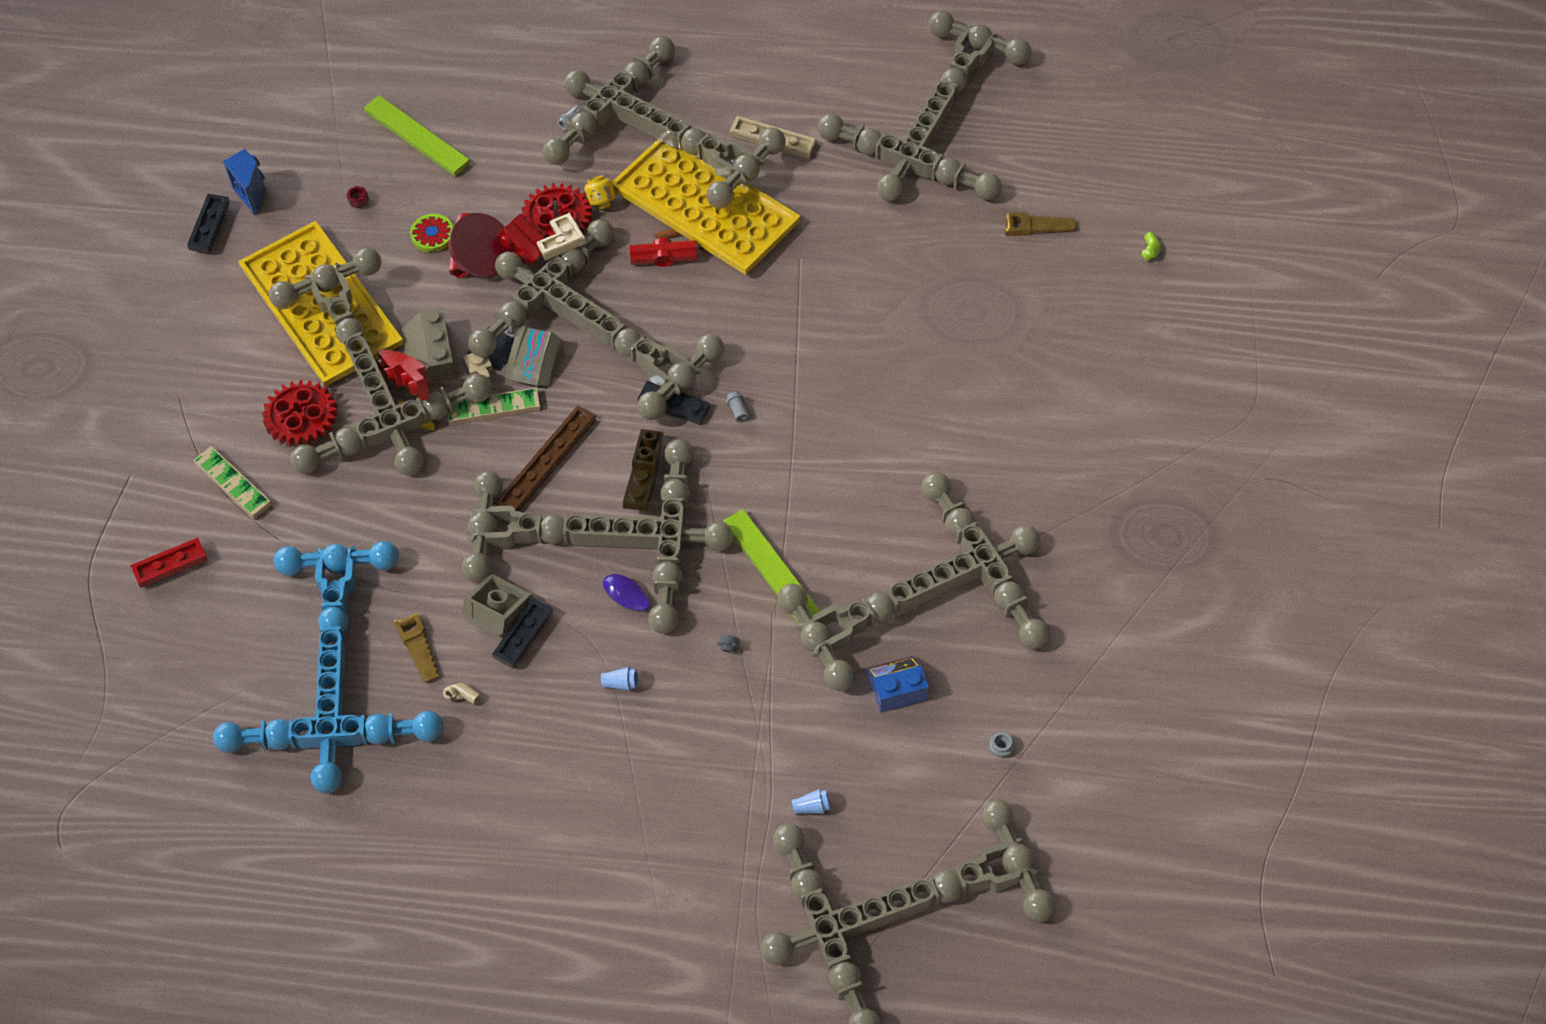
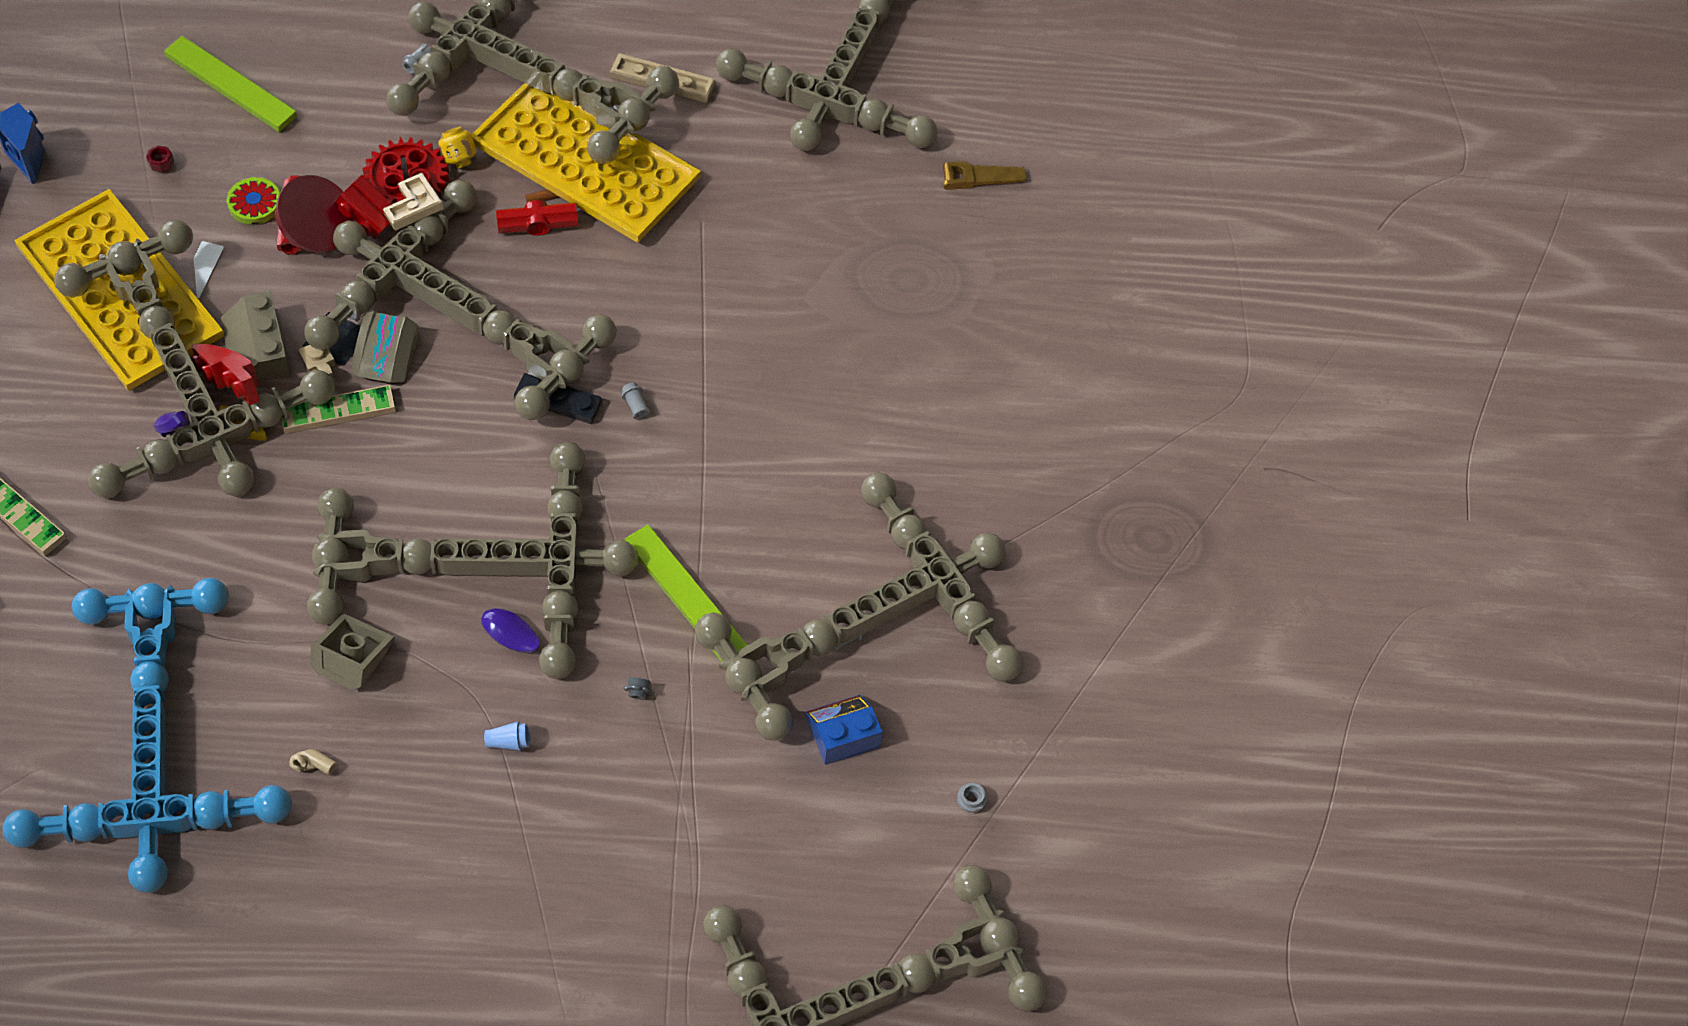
camera: 10 degrees left, 0 degrees up
red gear [262,380,338,448] -> none
pearl gold piece [393,612,440,683] -> none
black plate [492,598,553,669] -> none
reddish brown tile [493,405,597,511] -> none
dark brown slope [623,429,664,511] -> none
light blue cone [792,789,831,815] -> none
lime arm [1141,232,1161,261] -> none
none -> dark purple arm [153,411,190,437]
none -> white sticker [194,241,224,298]

